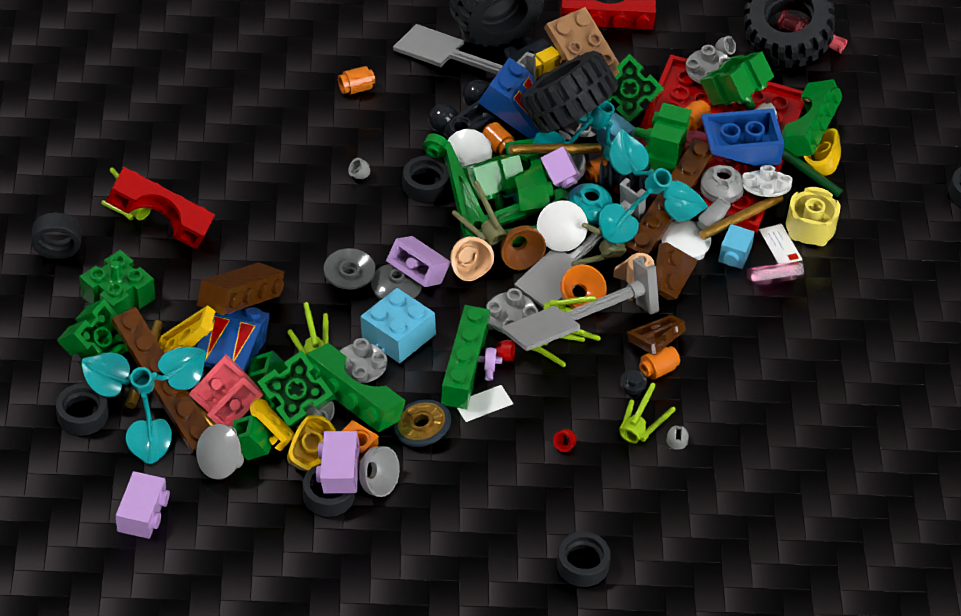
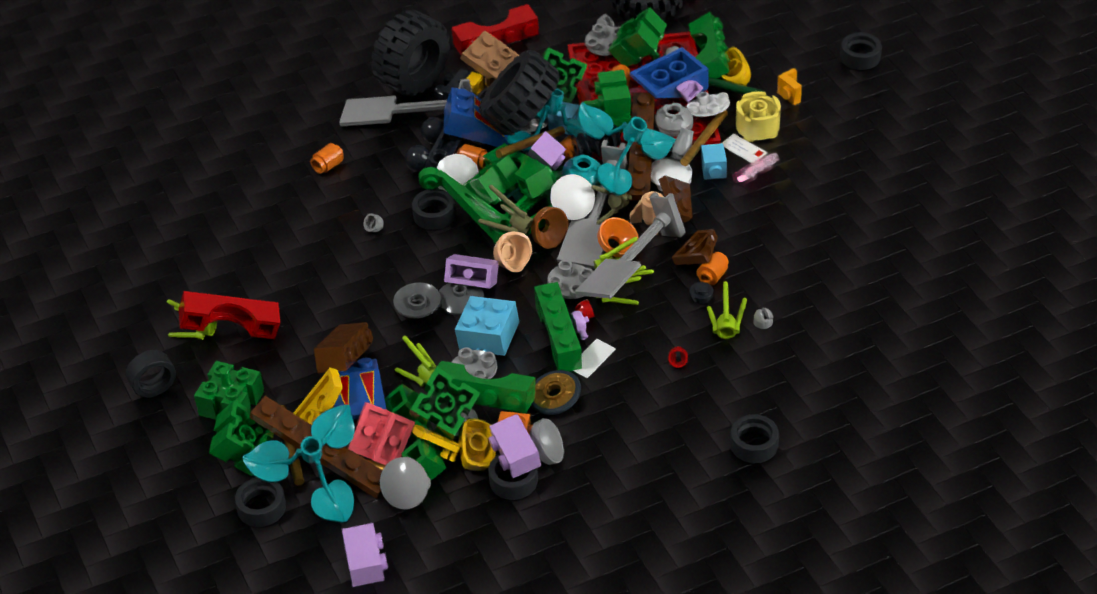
camera: 20 degrees left, 5 degrees down
none -> lavender tile [676,80,703,103]
none -> light orange bracket [777,68,802,106]

